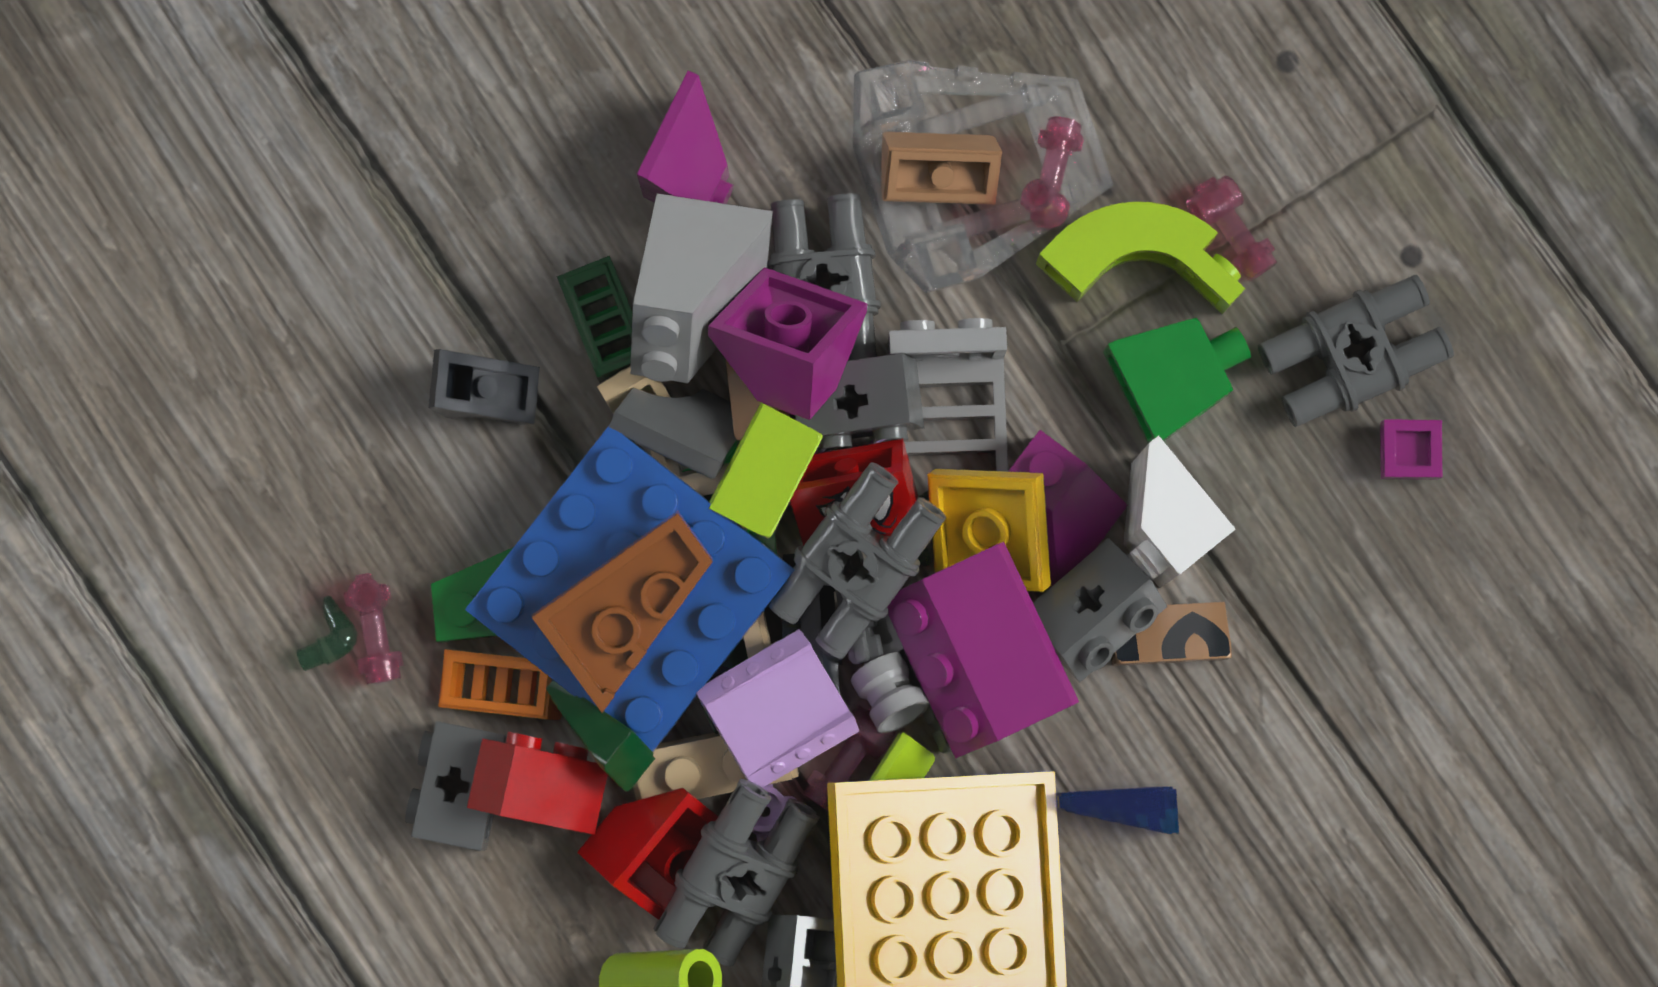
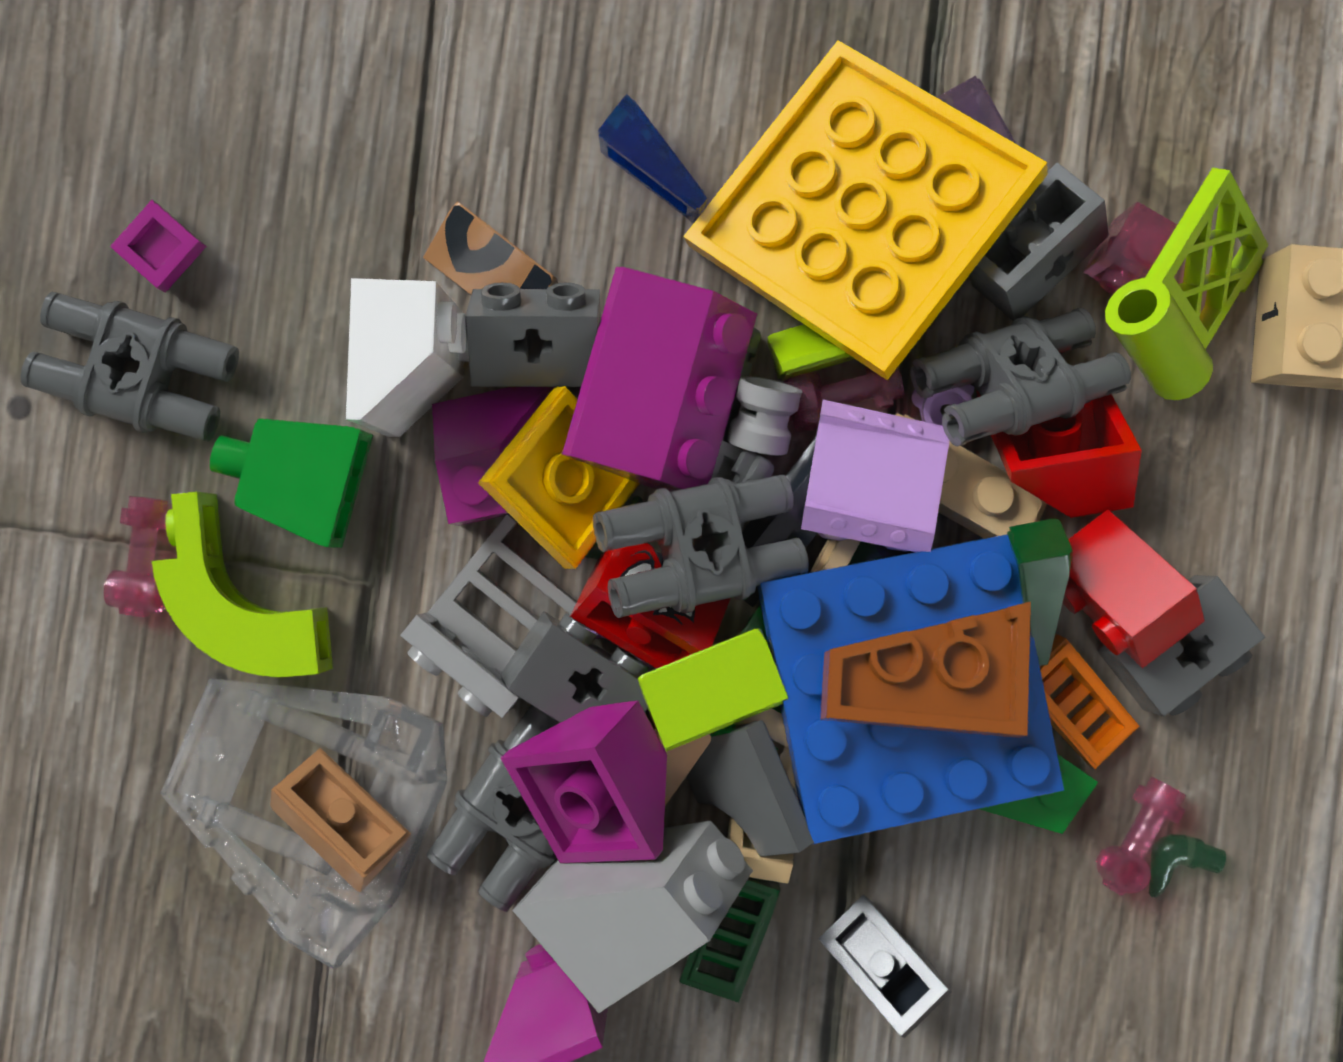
camera: 135 degrees left, 5 degrees up
clear pink bar [1020,116,1084,228] -> none

